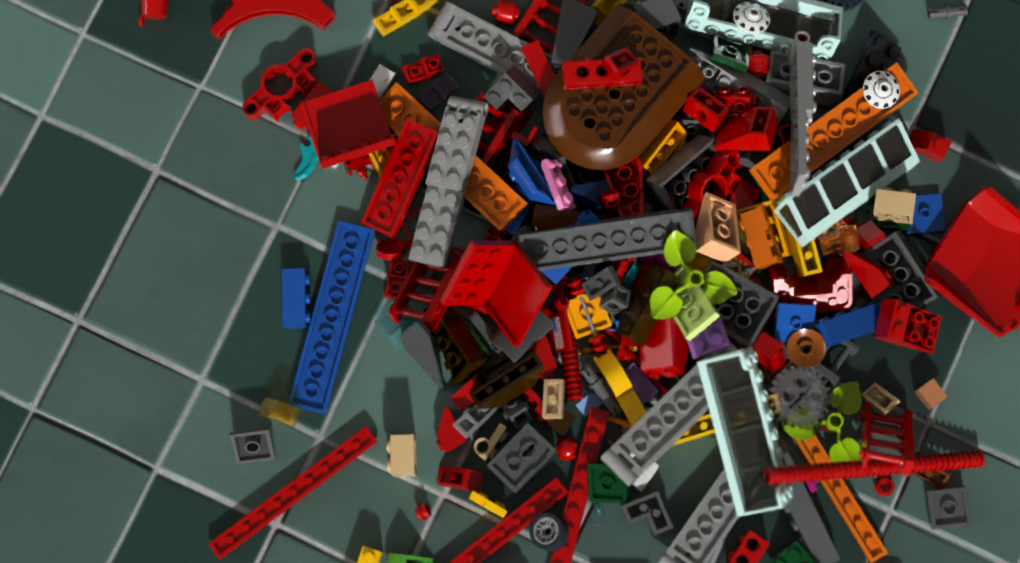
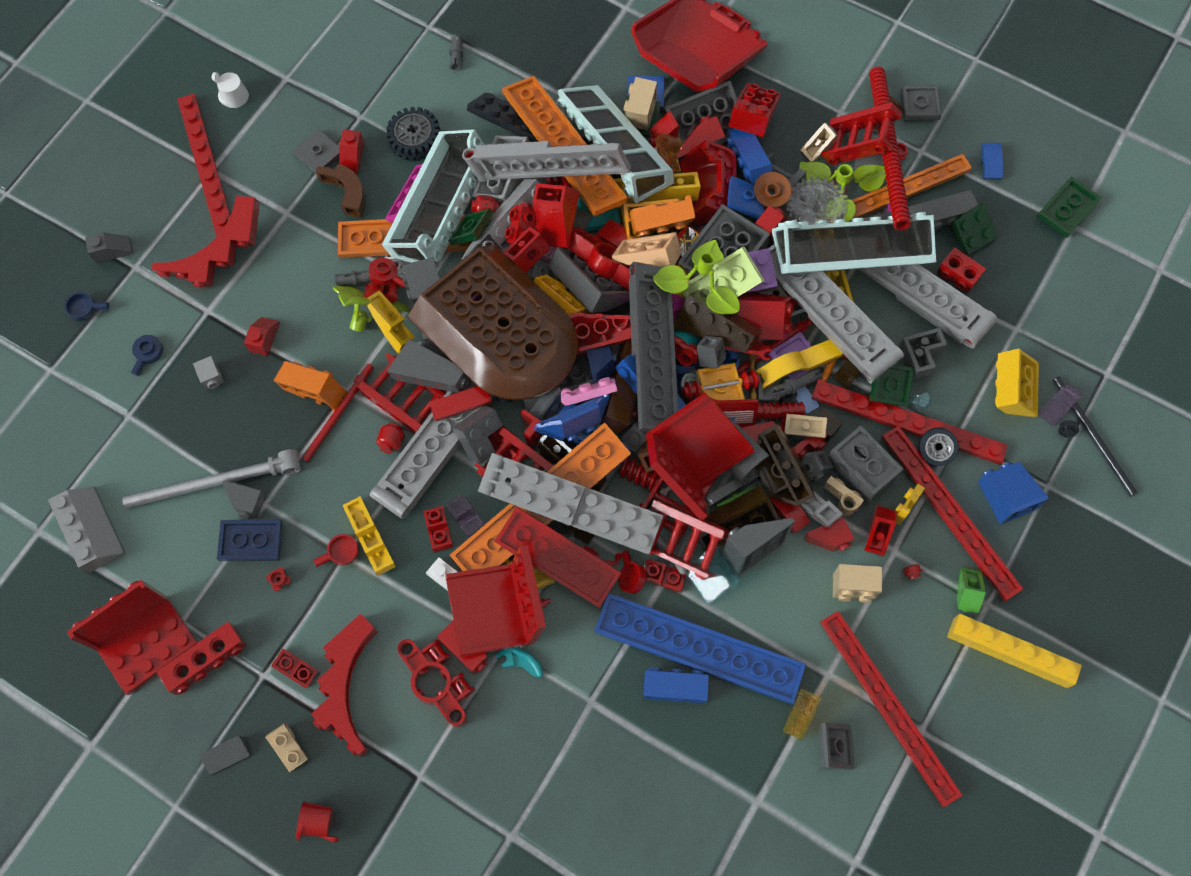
camera: 85 degrees left, 10 degrees down
red piece [557,436,577,461] -> none
red brick [561,55,643,90] -> none
dark grey plate [581,266,621,301] -> none
red tile [601,189,621,209] -> none
red slope [602,47,638,80] -> none
white dish [733,2,770,34] -> none
white dish [863,71,900,109] -> none
red slope [905,129,952,163] -> none
nougat panel [914,378,947,410] -> none

